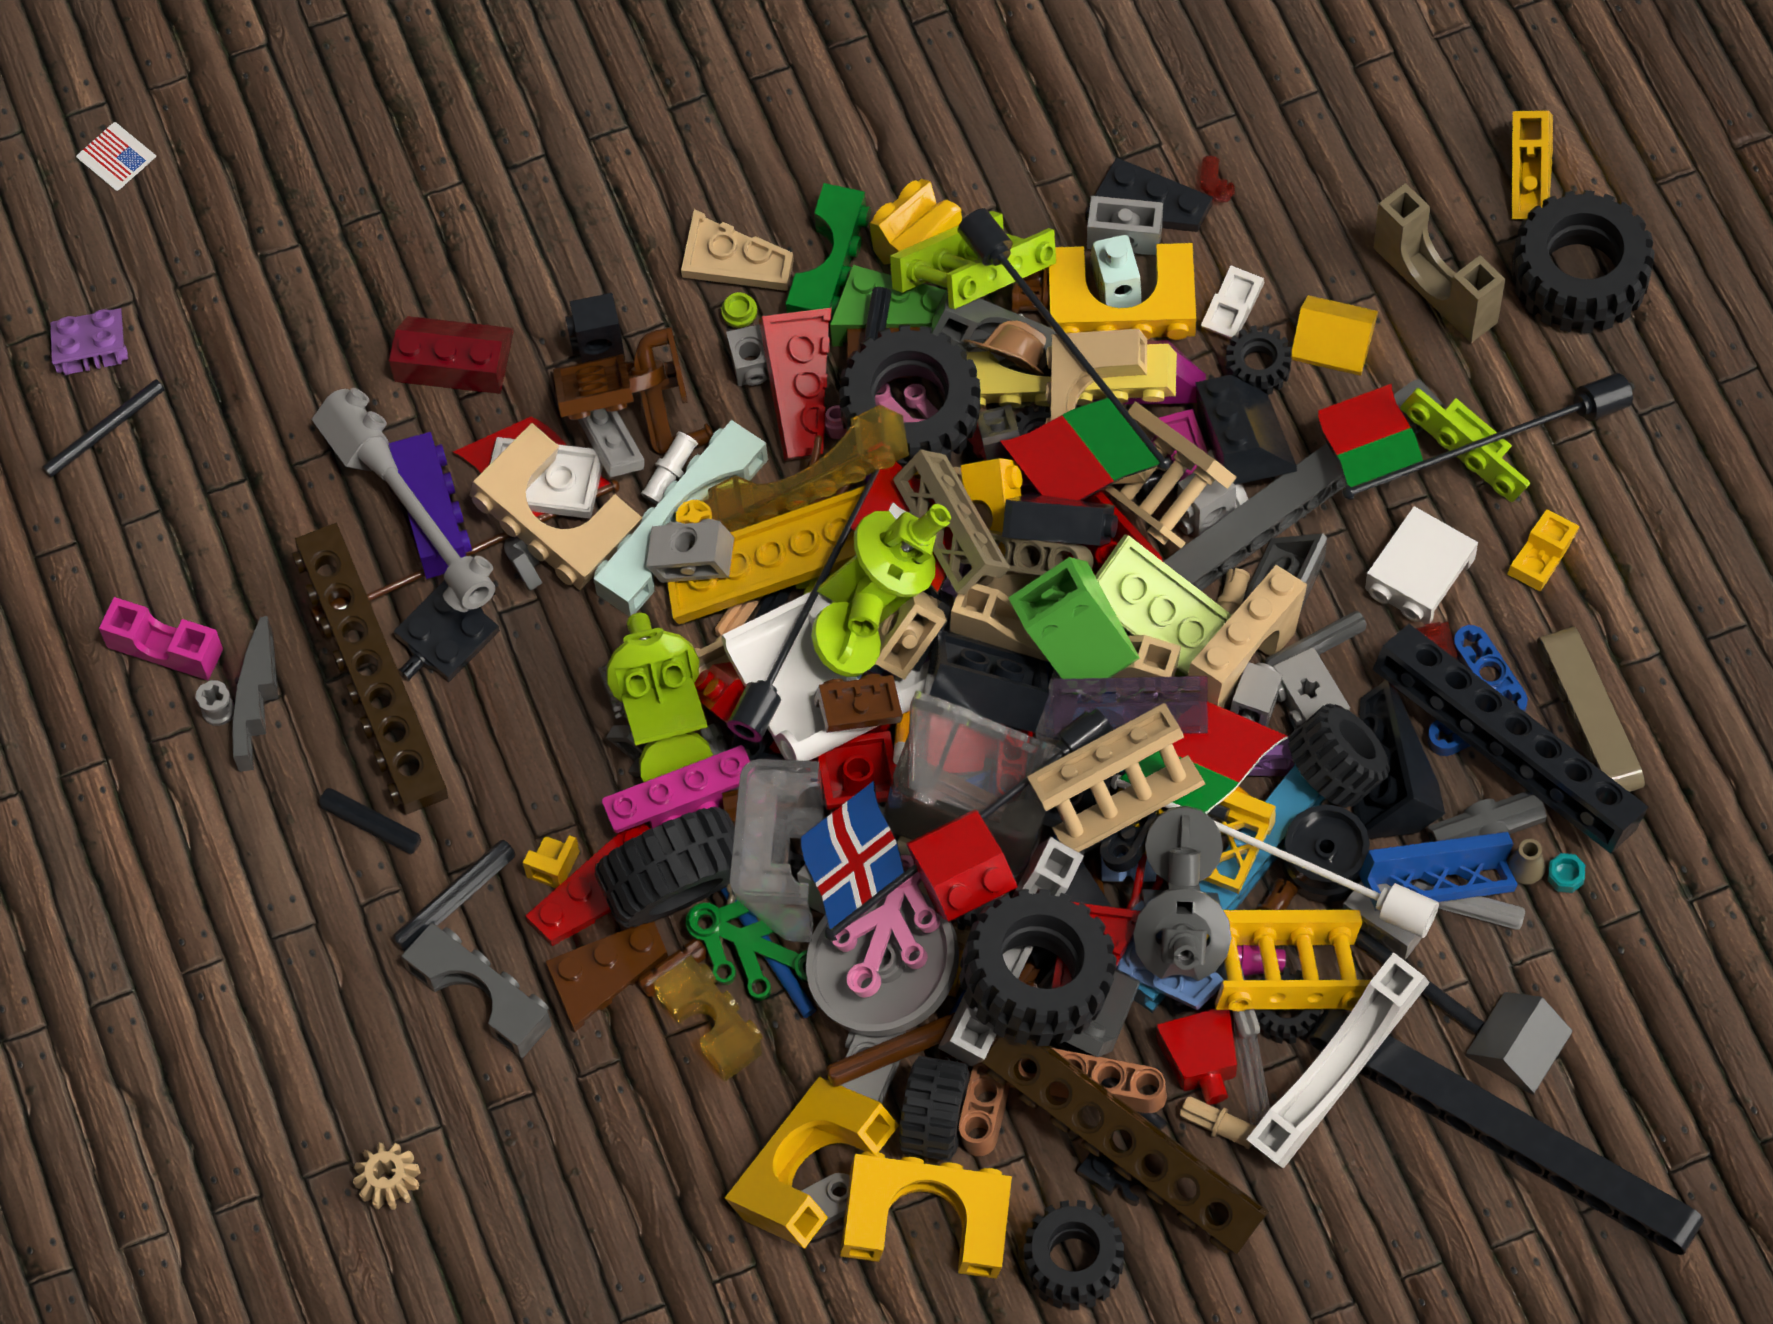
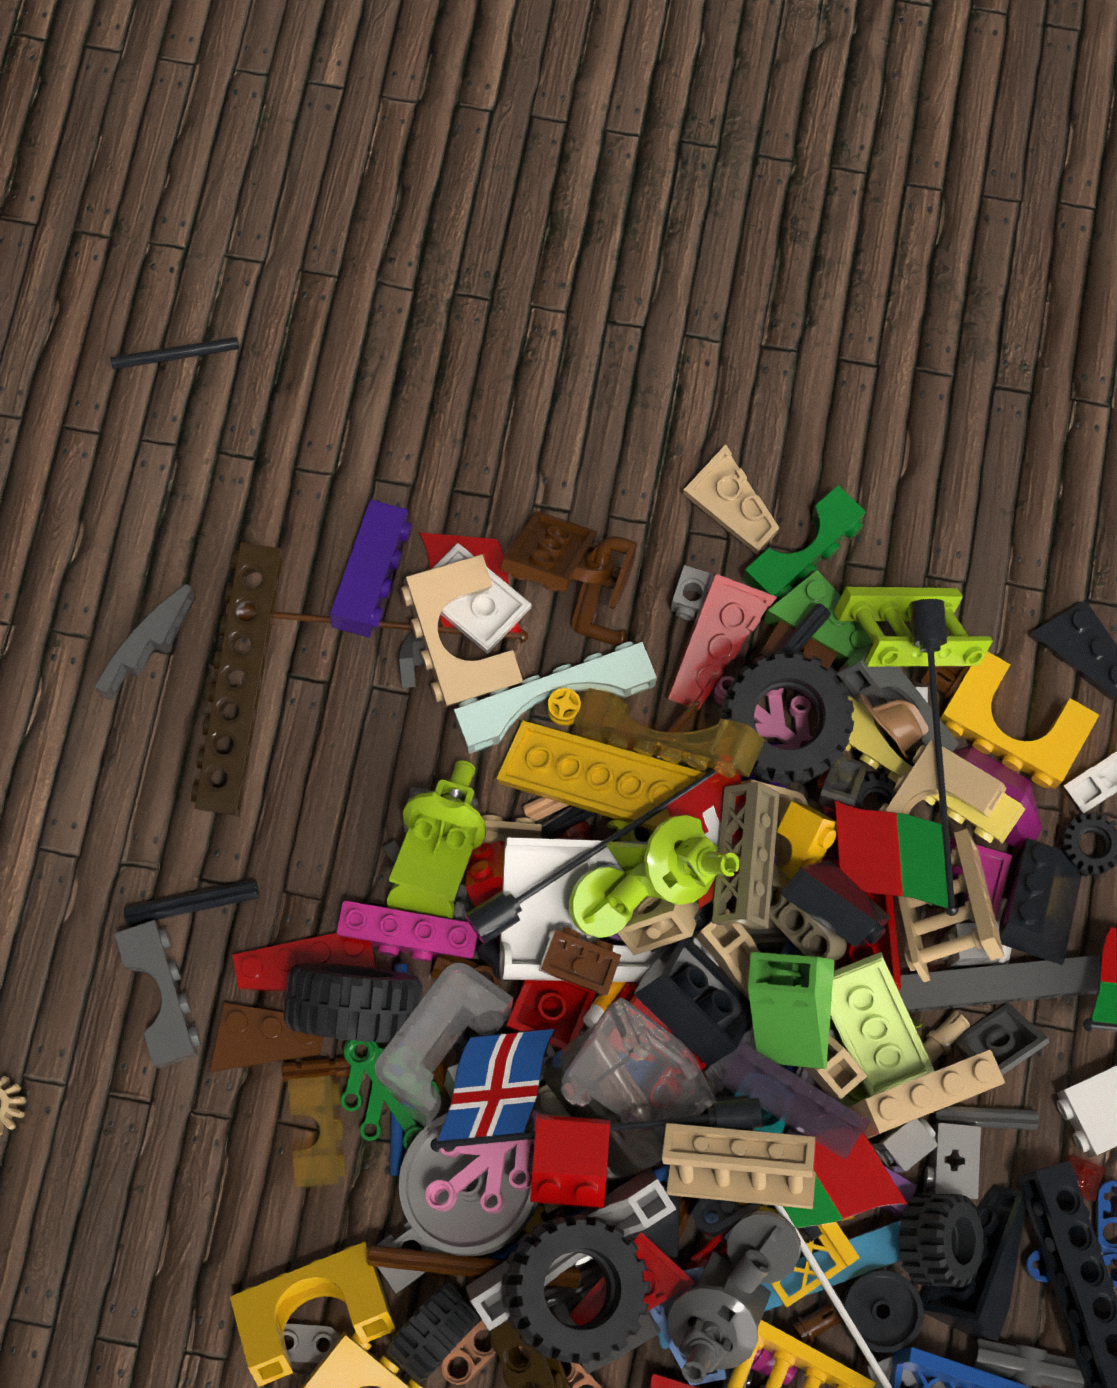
camera: 25 degrees right, 10 degrees up
medium lavender hinge [50,308,129,375] -> none
sticker [76,122,156,191] -> none
dark pink arch [99,597,223,681] -> none
light grey bush [196,680,235,726] -> none
light grey bar [311,388,495,612] -> none
black axle [319,788,422,854] -> none
dark red slope [389,316,514,394] -> none
black plate [394,580,500,682] -> none
yellow panel [523,835,580,888] -> none
black brick [565,293,625,363] -> none
light grey tile [578,408,644,477] -> none
white pin [641,431,698,505] -> none
light grey brick [646,519,734,583] -> none
lime plate [721,292,757,328] -> none
yellow piece [870,179,962,265] -> none
light grey brick [1087,196,1163,255] -> none
light aqua torso [1090,235,1141,308] -> none

